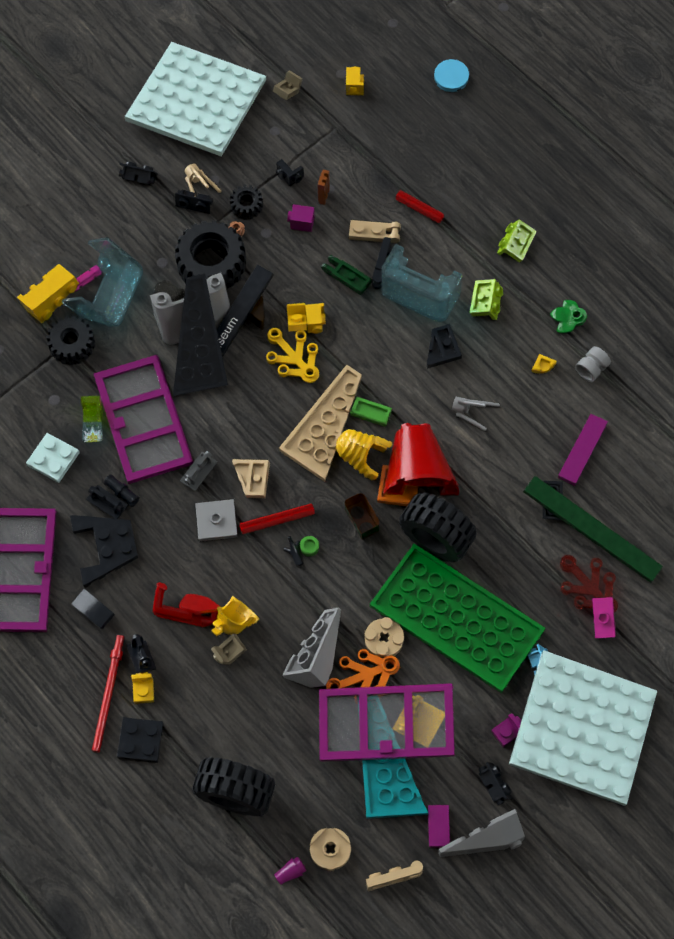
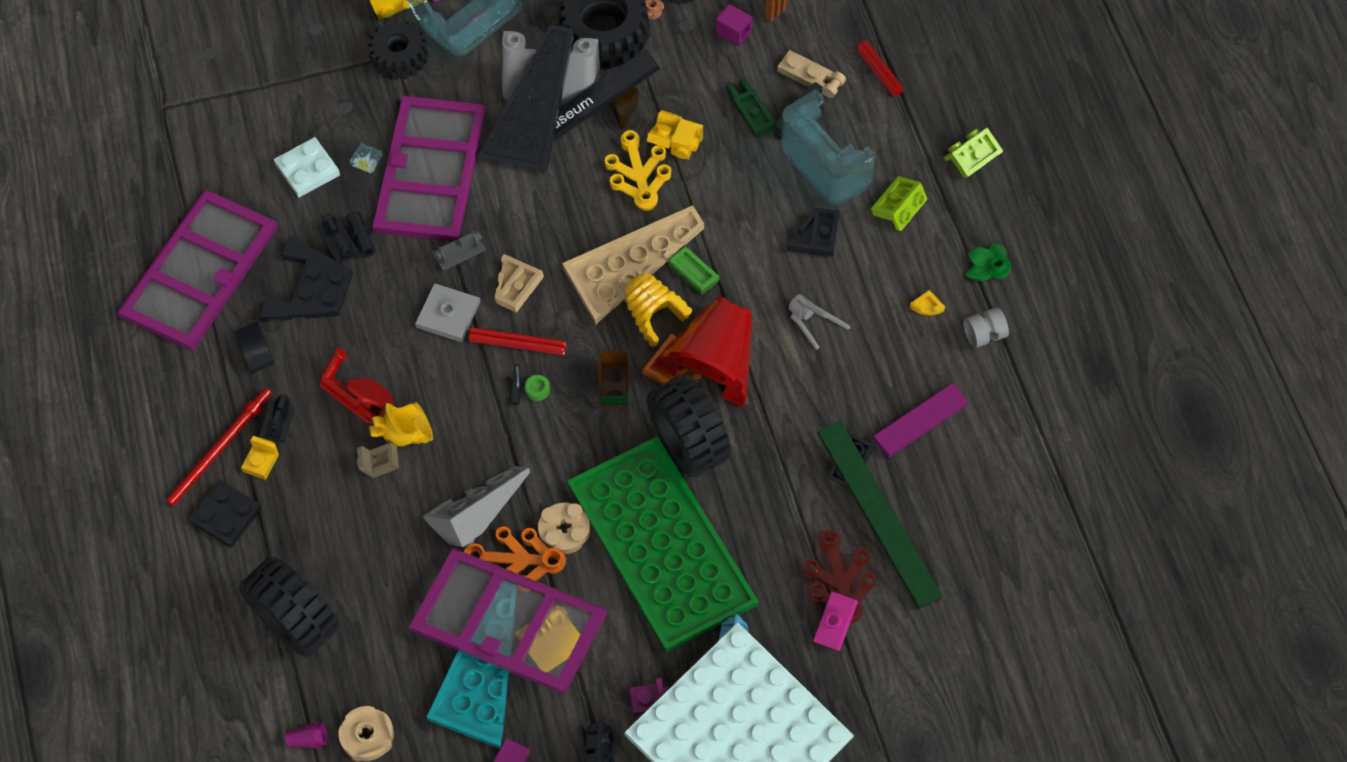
camera: 25 degrees right, 5 degrees down
clear neon green panel [81,396,102,425] -> none

